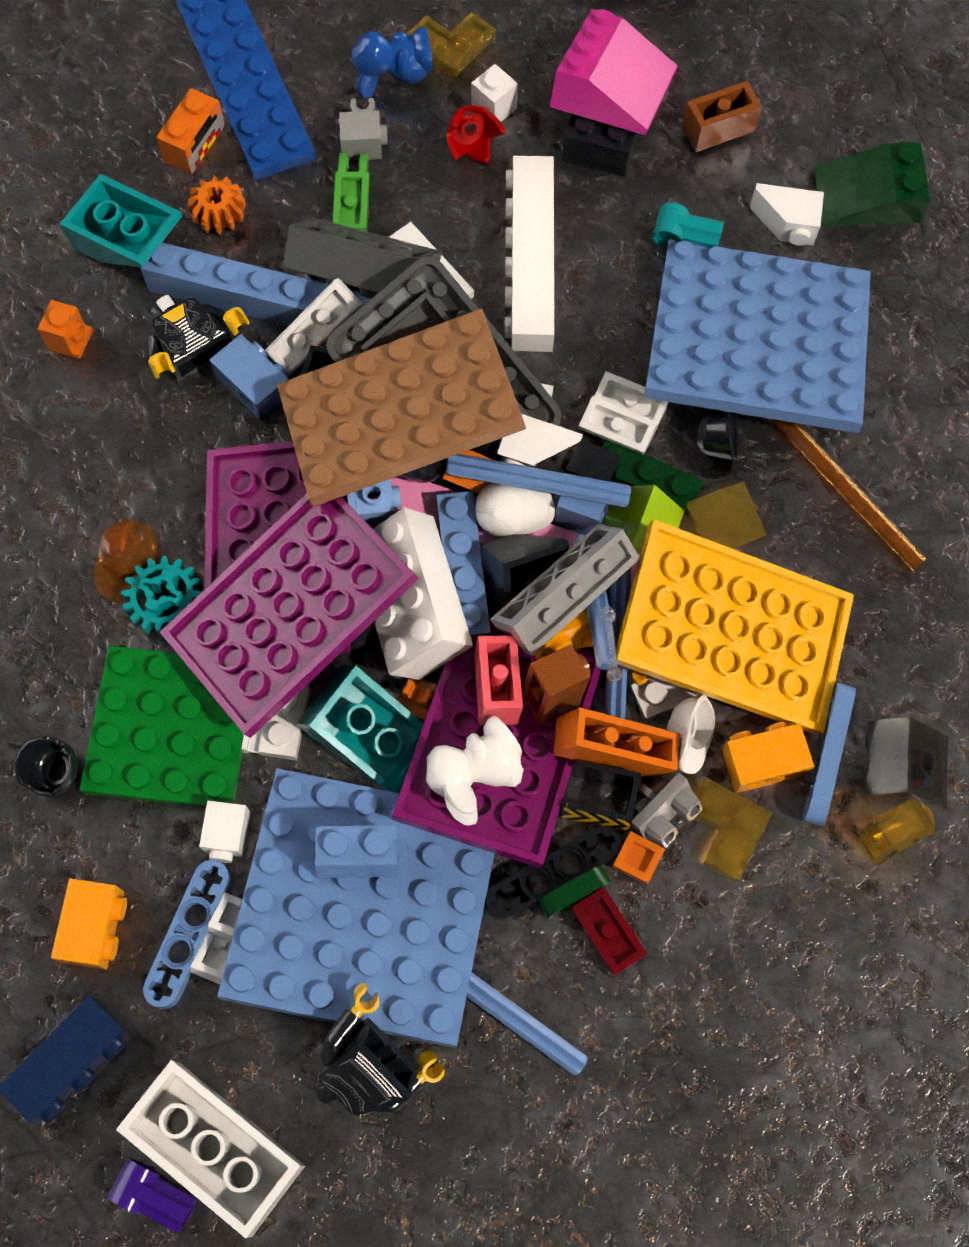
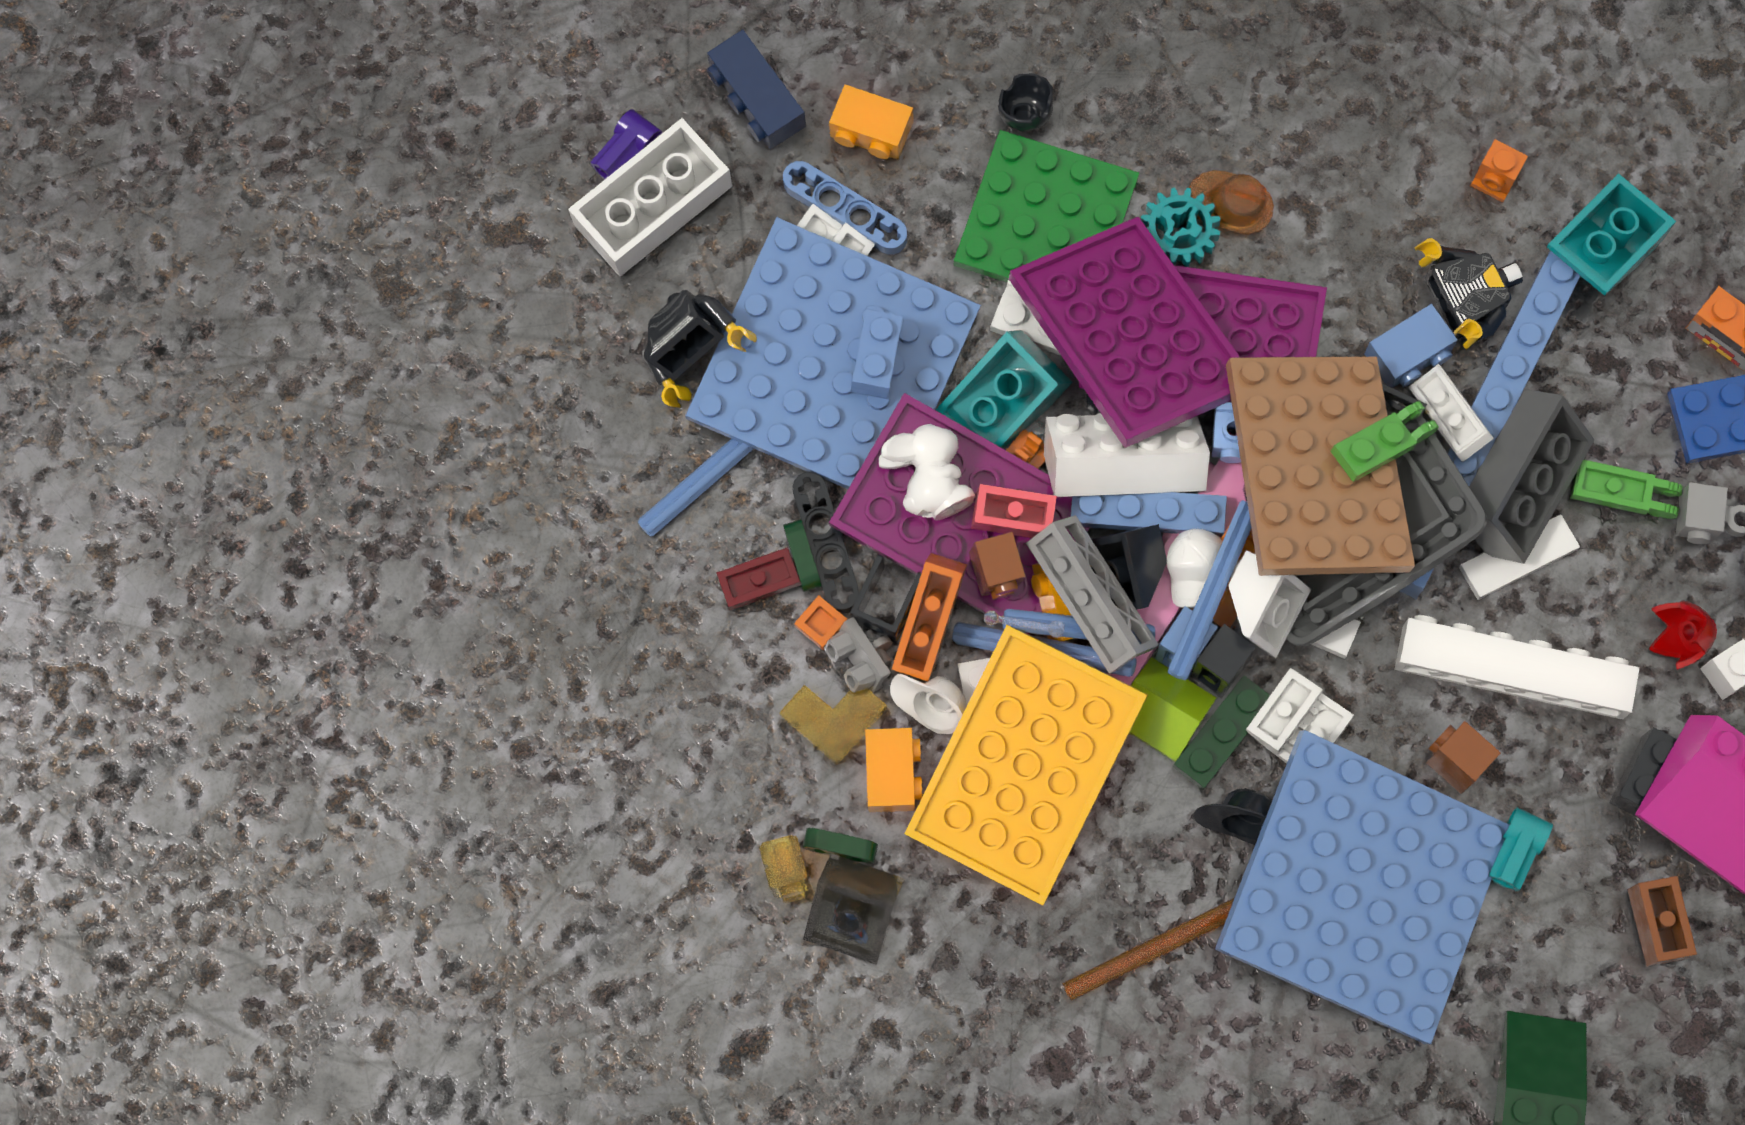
camera: 110 degrees right, 5 degrees up
orange gear [187,174,246,235] -> none
white brick [199,801,251,863] -> none
clear yellow piece [686,481,767,549] -> none
white slope [750,183,824,246] -> none
medium blue beam [802,682,856,826] -> none
none -> dark green beam [802,828,878,864]
none -> bright green hinge [1330,401,1439,482]
none -> dark orange brick [1426,721,1501,794]

